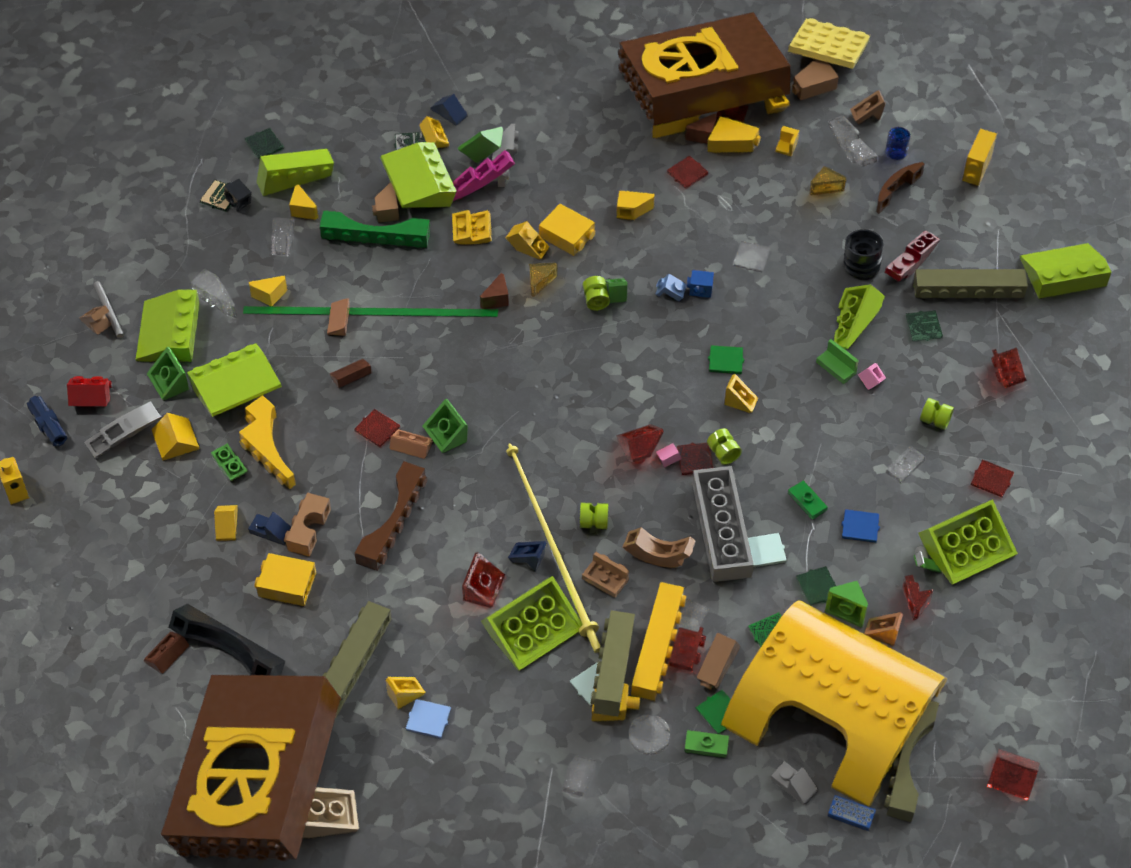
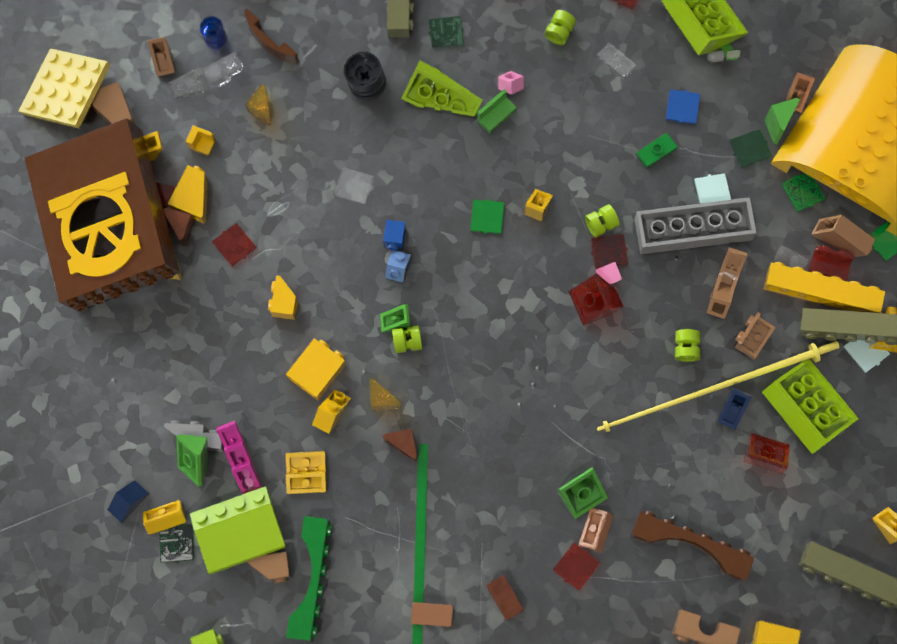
camera: 85 degrees left, 20 degrees up
slope [884,230,940,281] -> none
clear red slope [902,575,934,621] -> none

